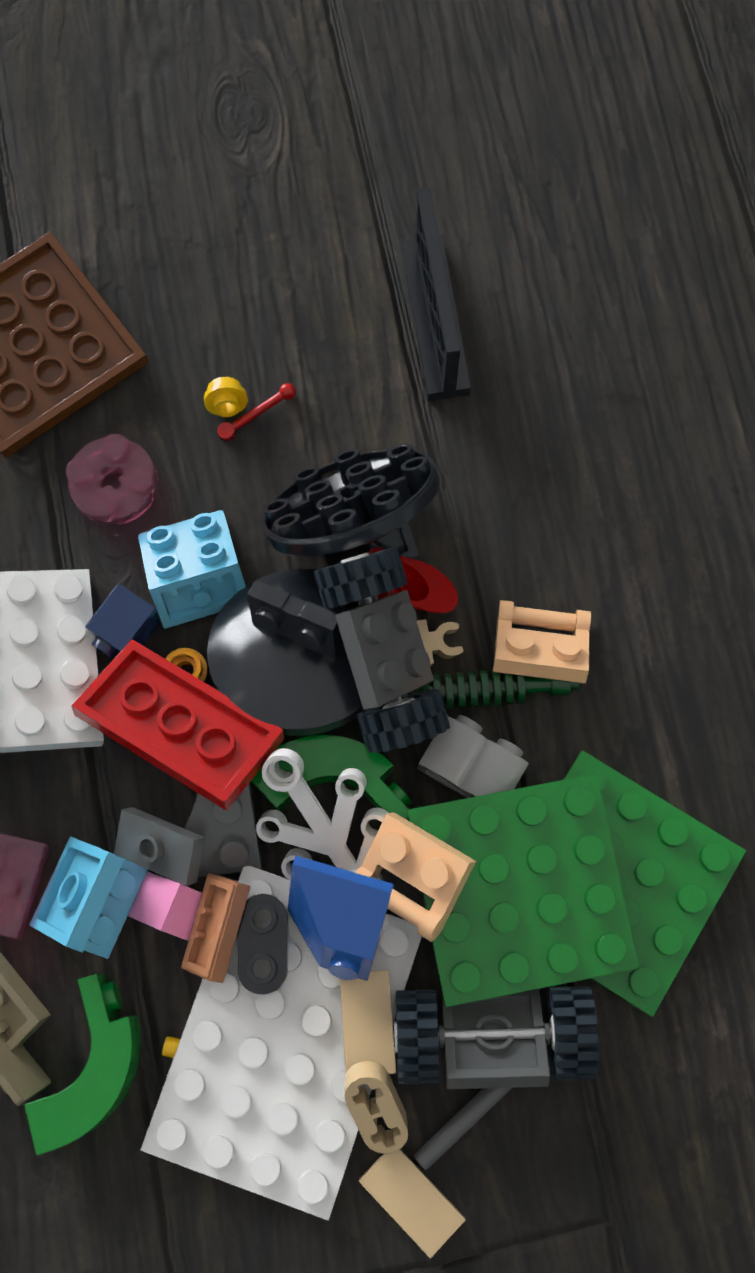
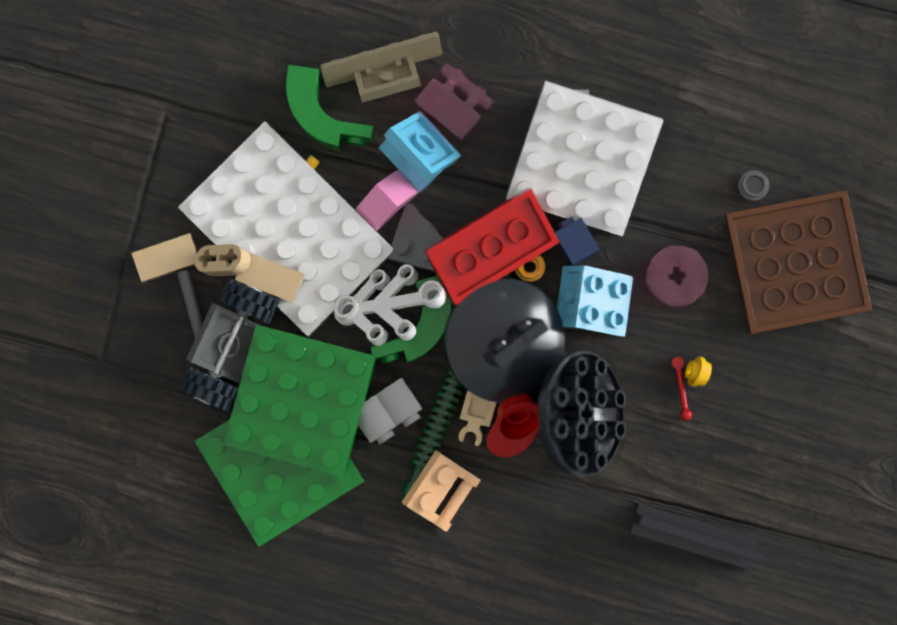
camera: 115 degrees right, 10 degrees up
dark grey plate [114,807,205,886] -> none
nougat plate [181,873,251,983] -> none
black plate [237,894,289,994] -> none
blue slope [287,856,394,981] -> none
plate [313,546,450,753] -> none
light nougat plate [355,812,476,942] -> none

